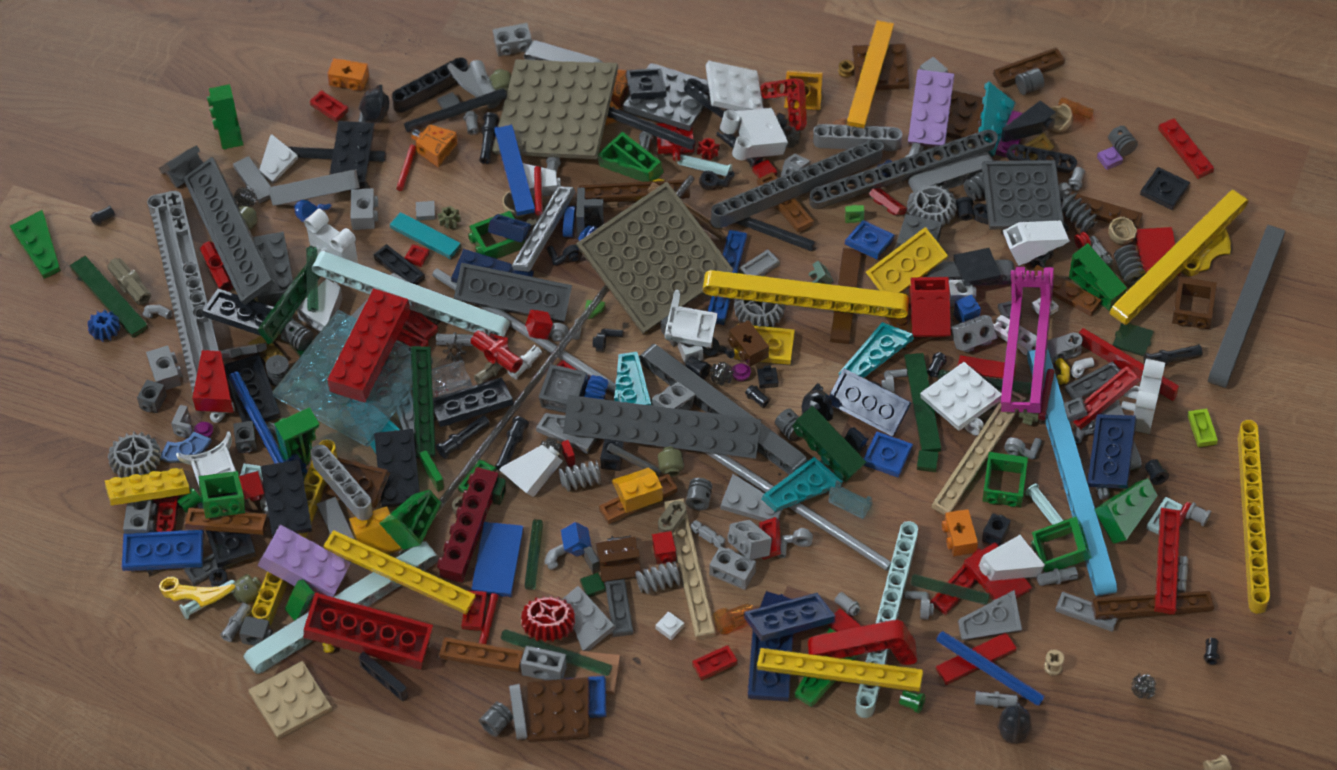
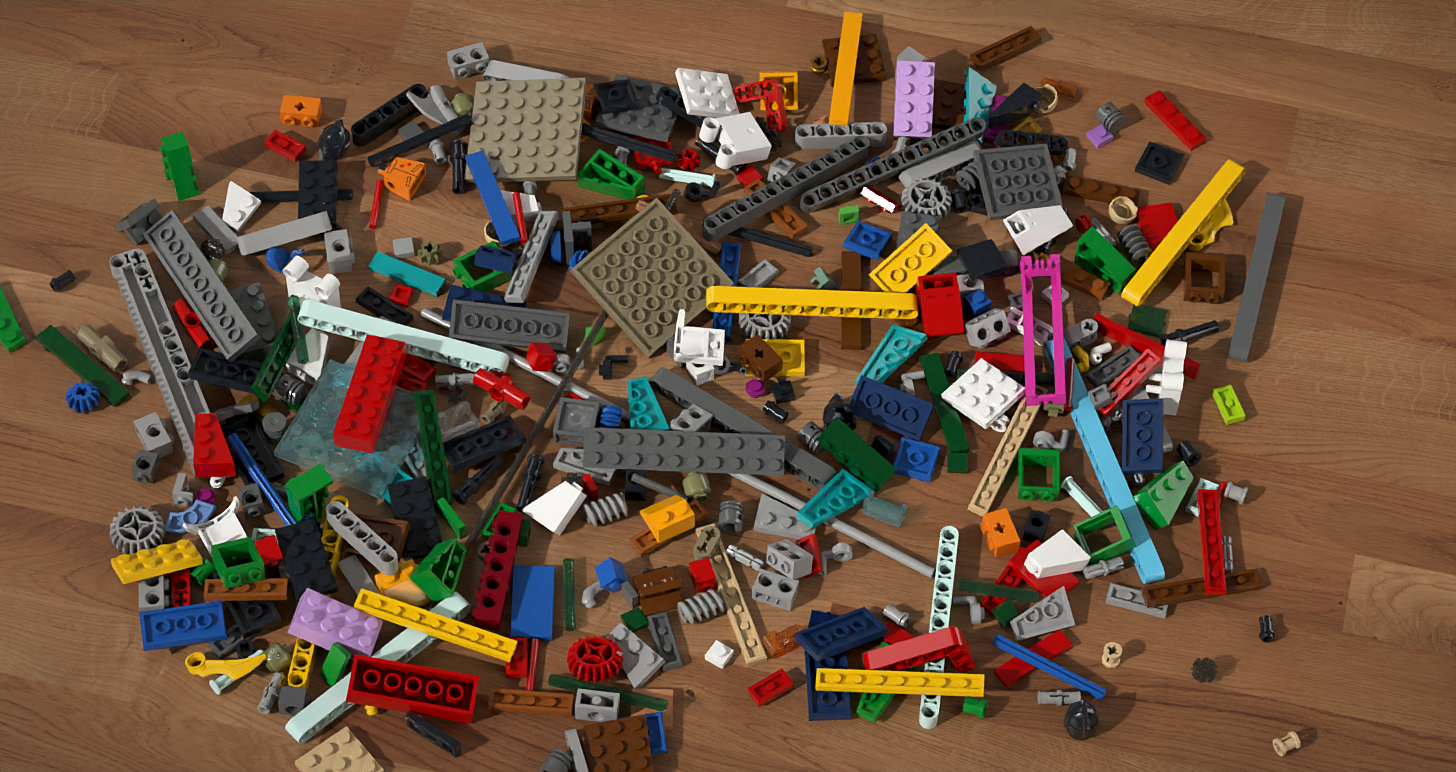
camera: 10 degrees left, 0 degrees up
white pin [508,345,543,380] -> none
black plate [546,244,582,266] -> none
black bush [685,357,711,380] -> none
clear smoke gear [710,362,734,385] -> none
dark grey piece [1015,68,1045,95] -> none
dark grey piece [1061,193,1098,233] -> none
yellow beam [1238,420,1270,614] -> none
none -> dark green tile [991,599,1019,628]

